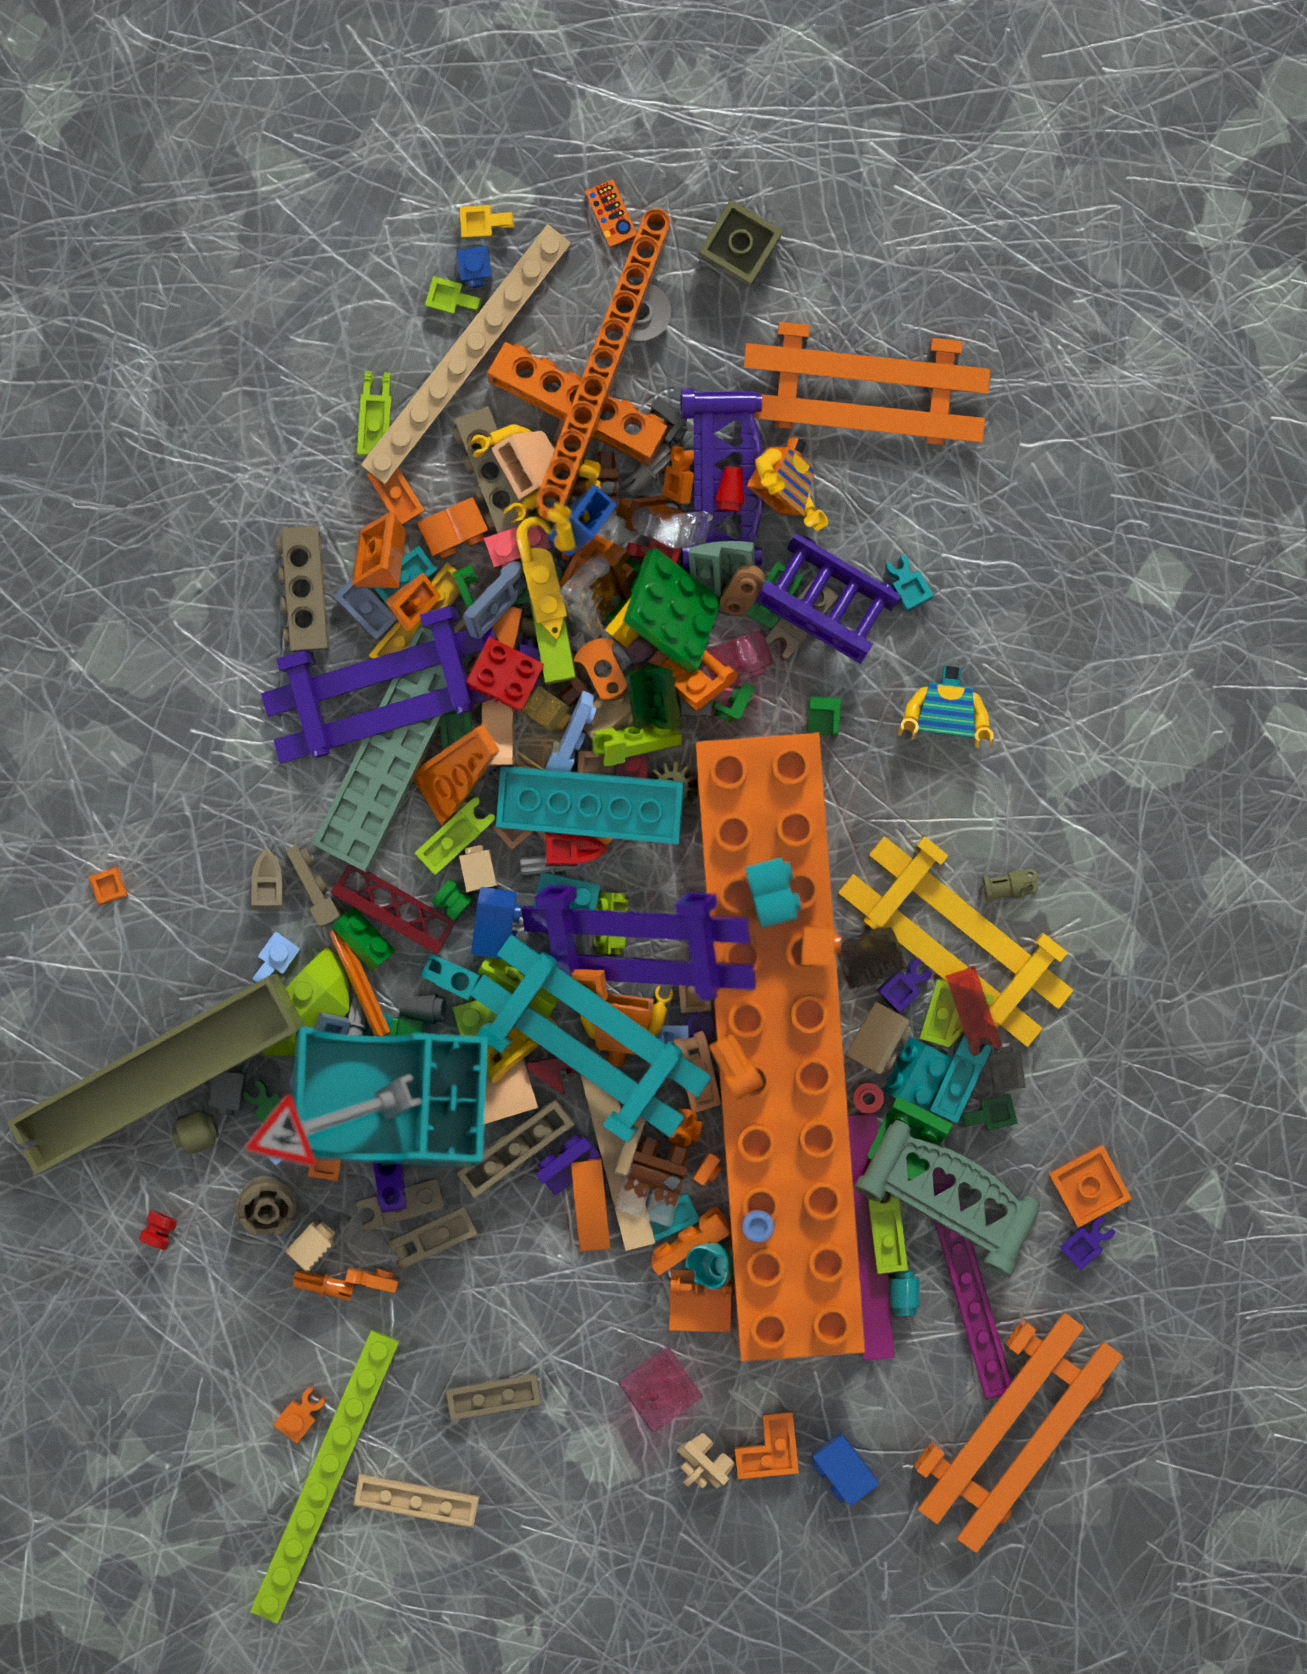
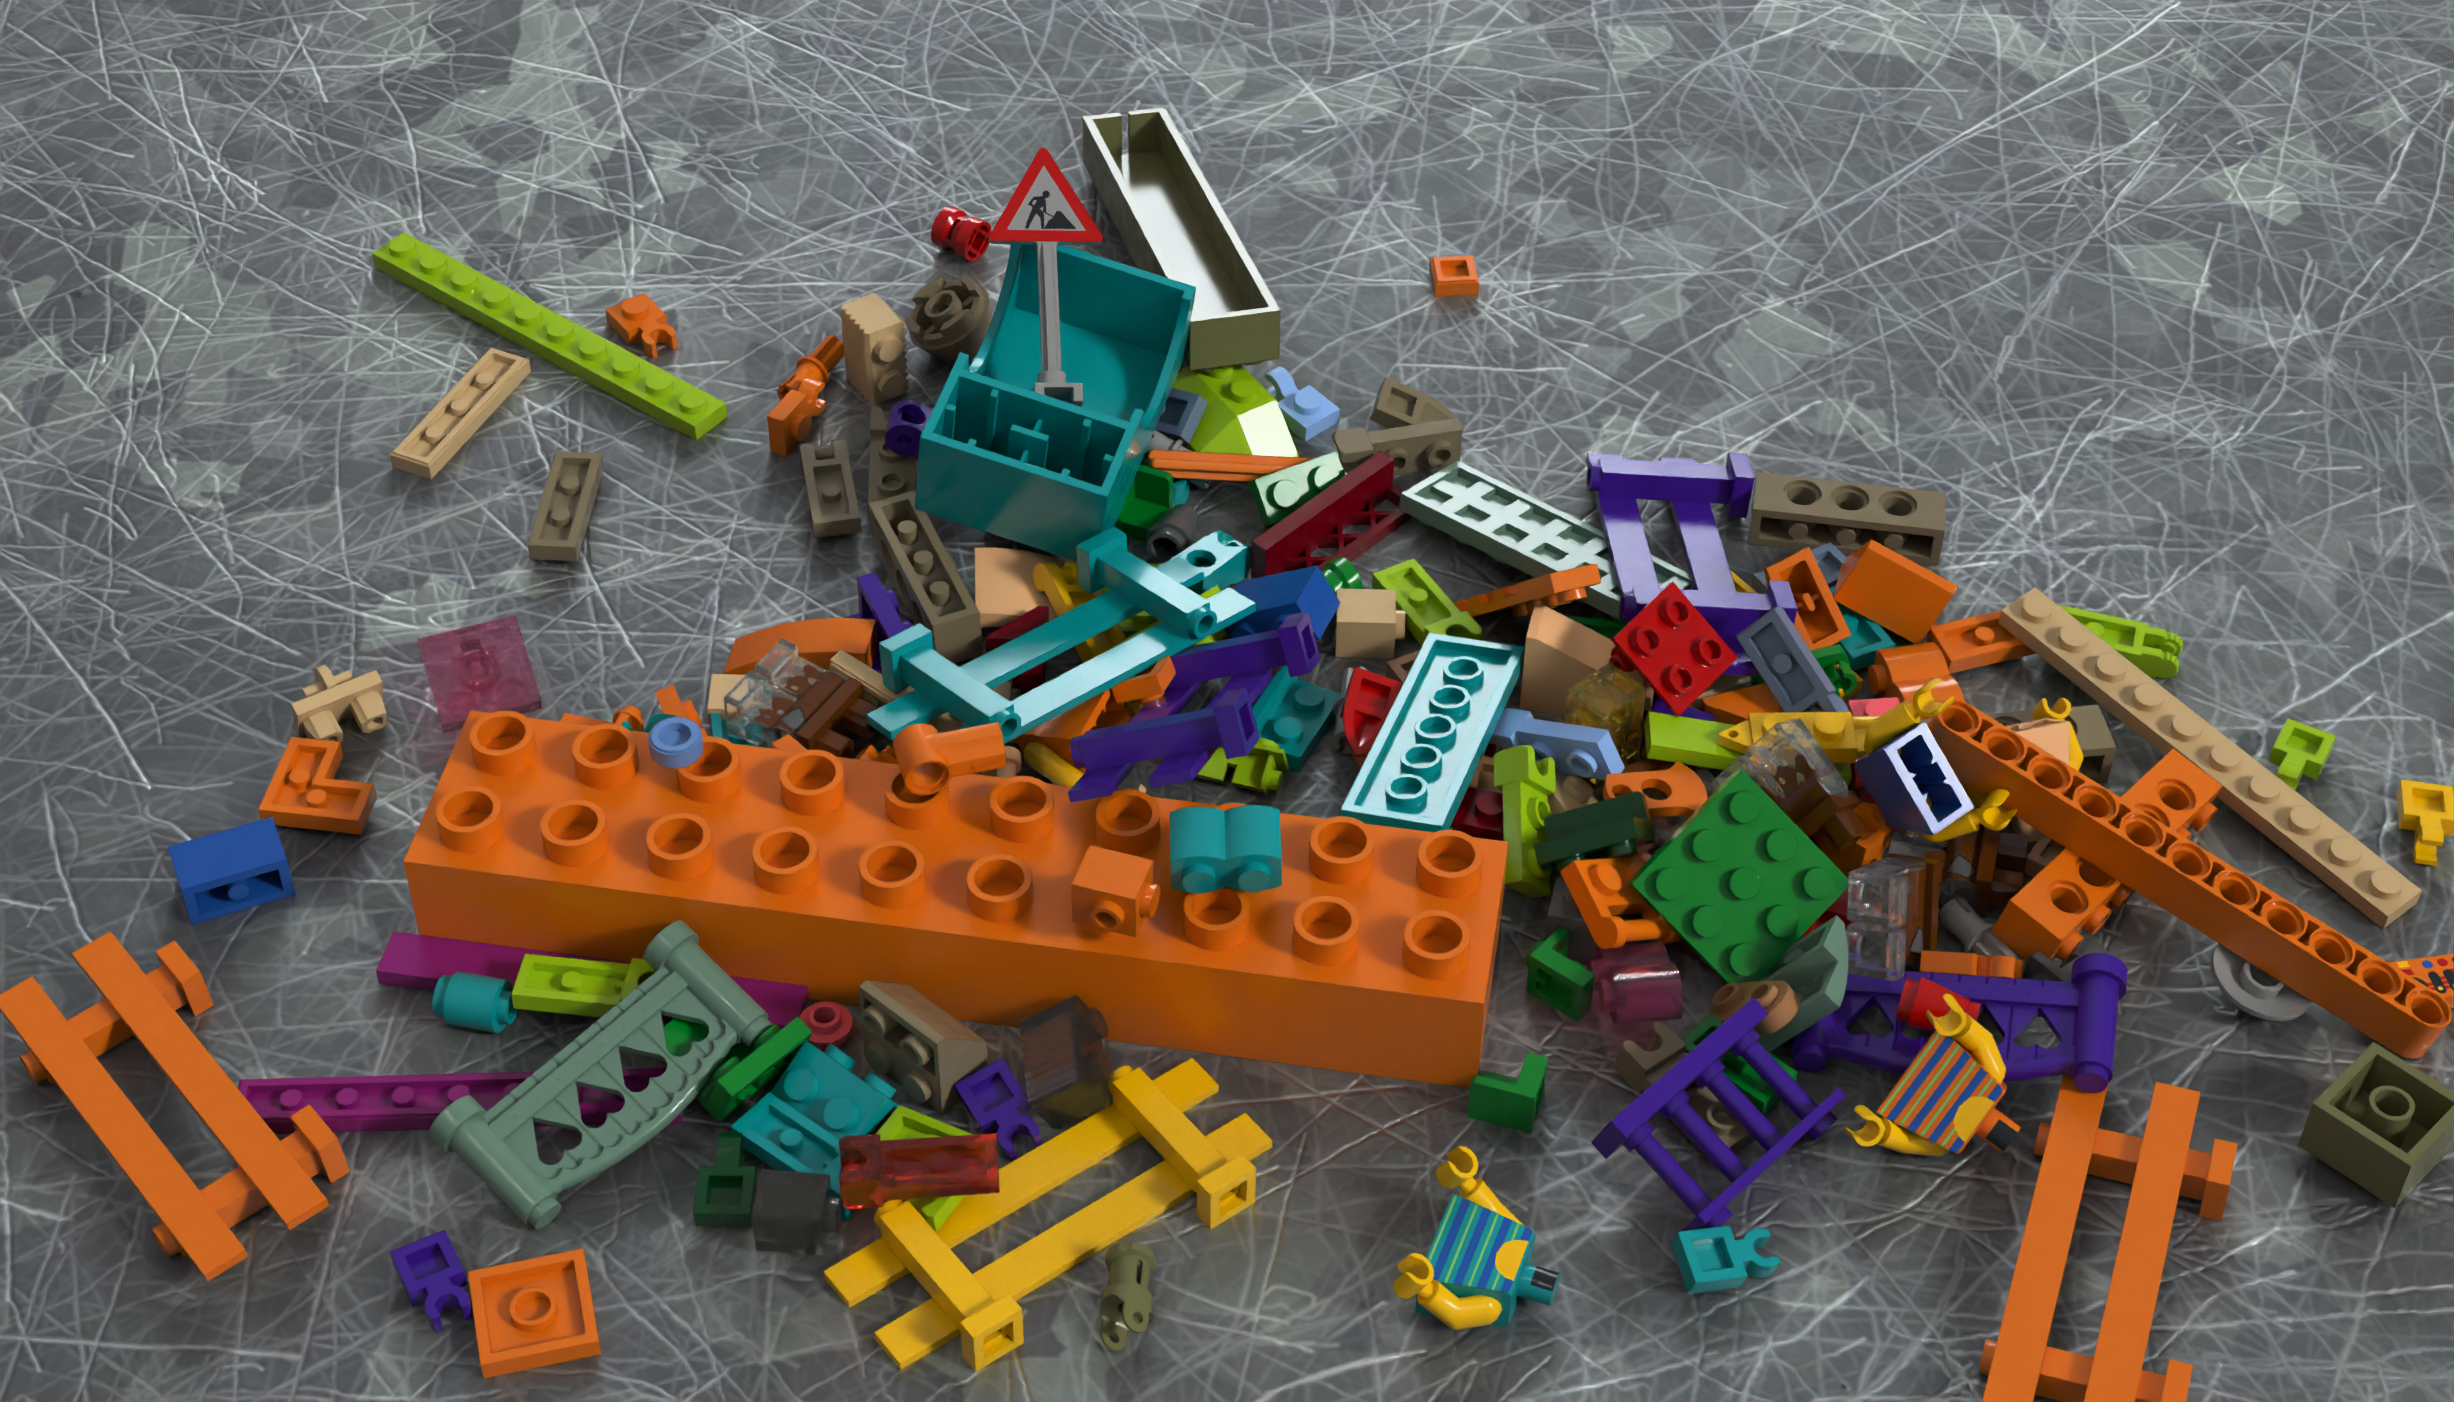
camera: 105 degrees right, 45 degrees down
blue brick [457,246,493,288] -> none

